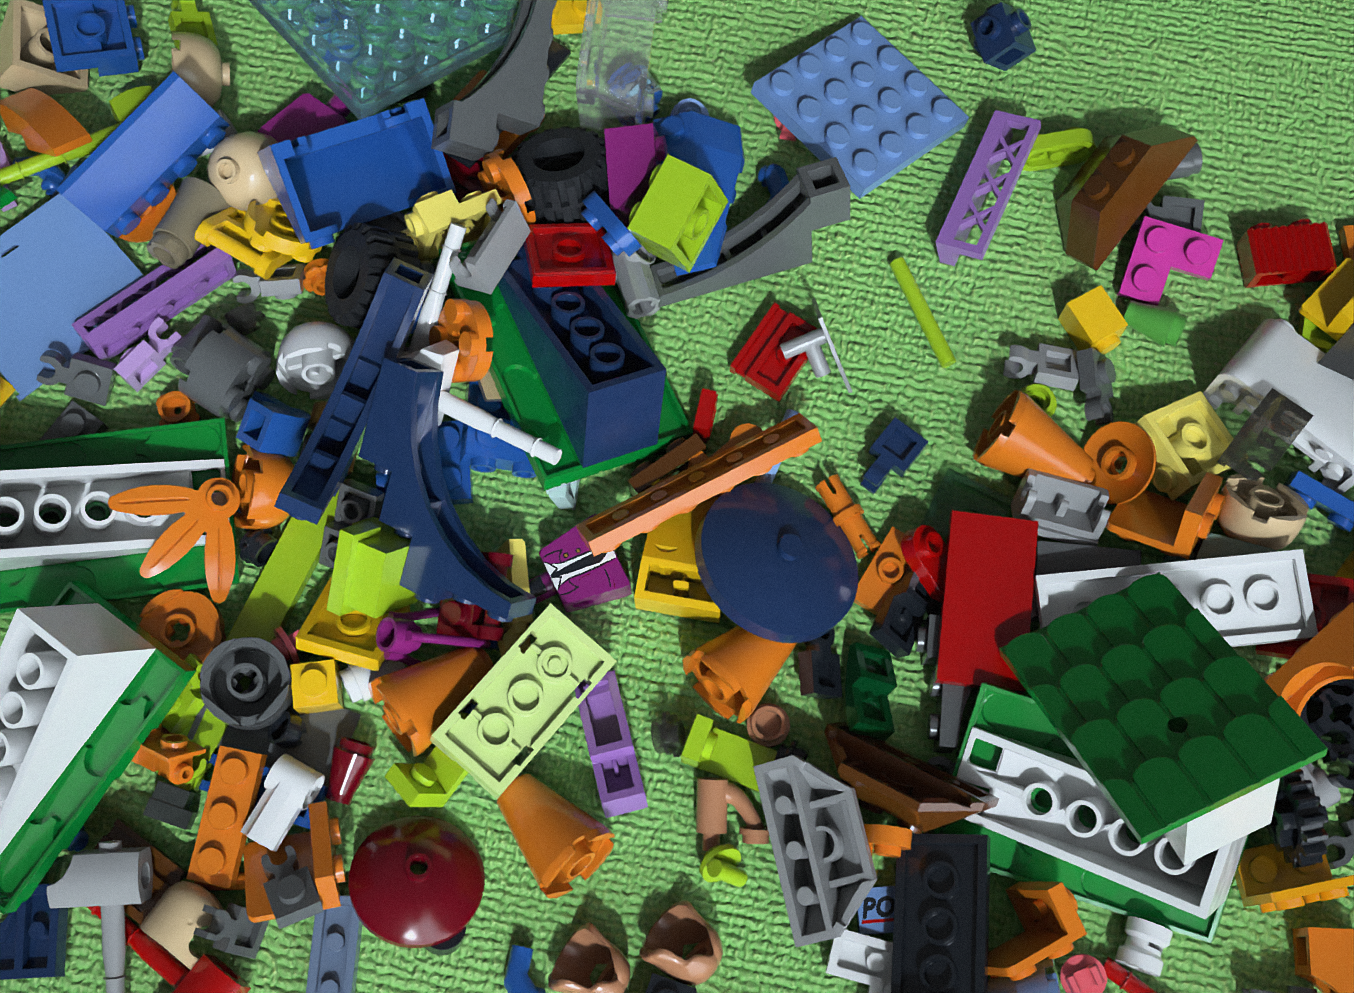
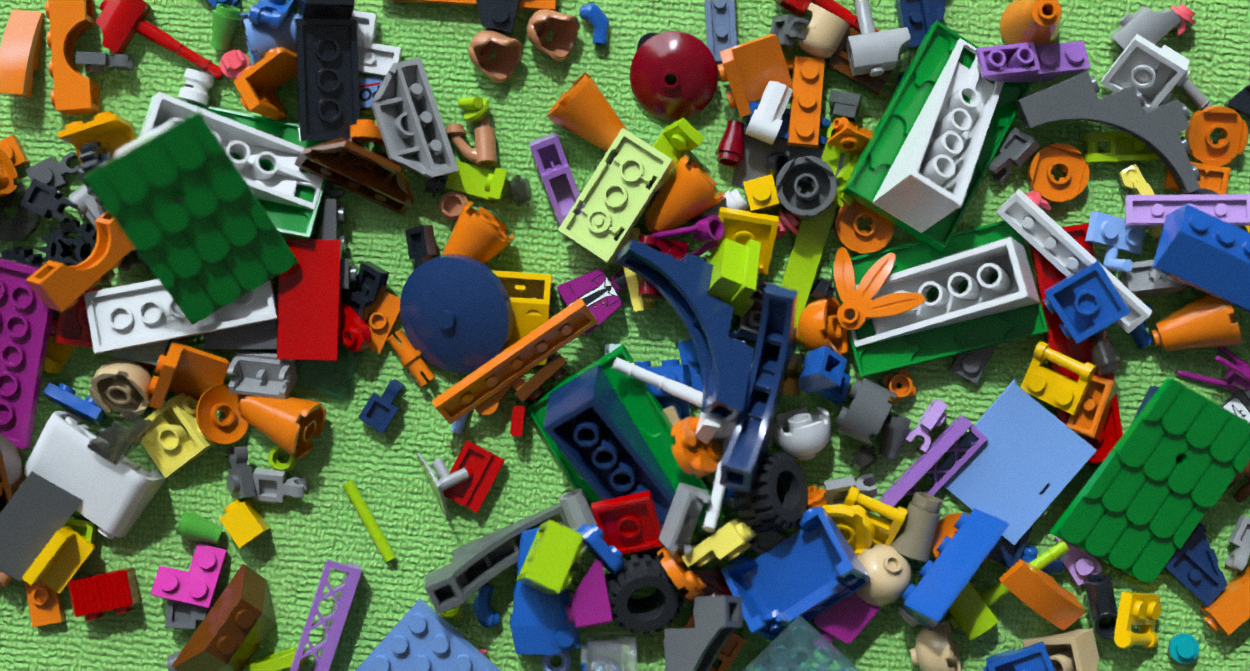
camera: 170 degrees right, 15 degrees up
dark grey plate [36,350,117,406] -> none
dark grey plate [261,845,324,929] -> none
dark green slope [845,642,897,741] -> none

